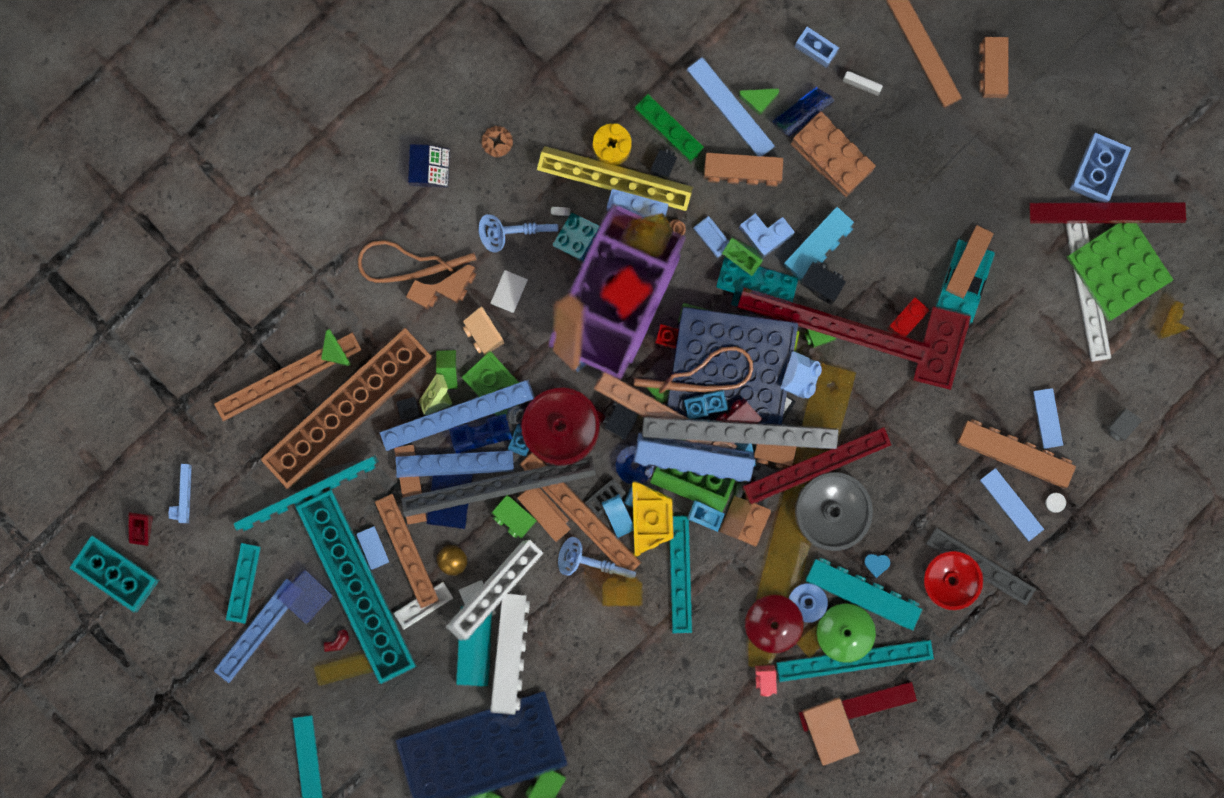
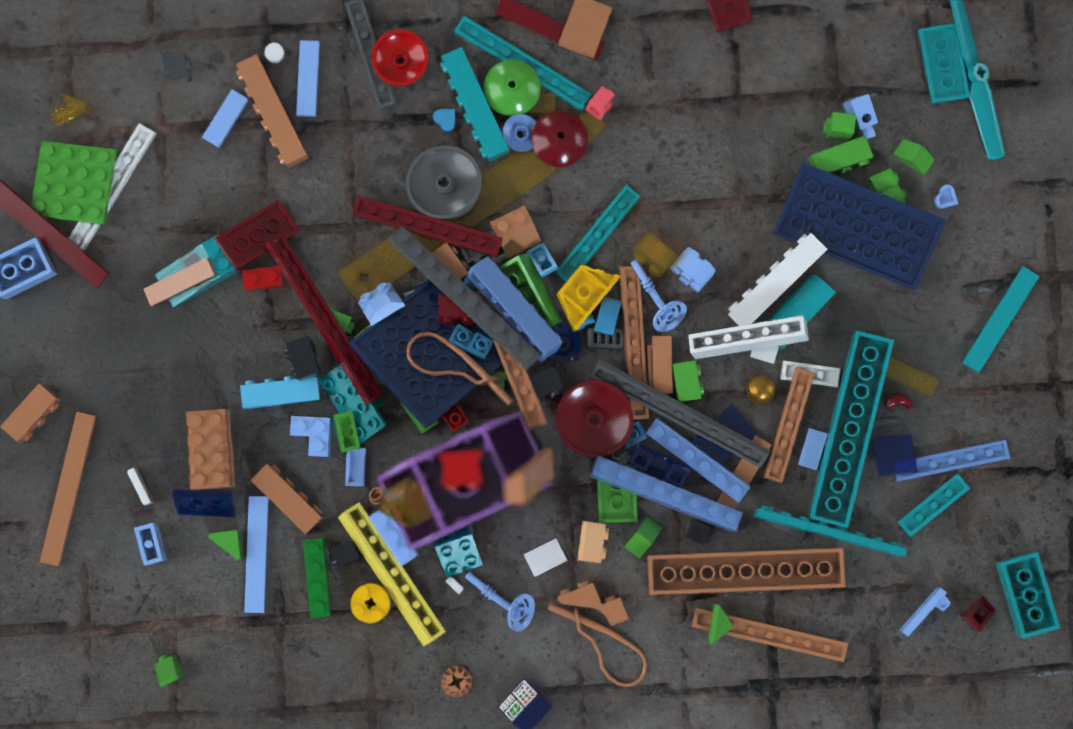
camera: 135 degrees left, 0 degrees up
yellowish green slope [419,374,452,415] -> none
none -> light blue brick [669,247,716,292]

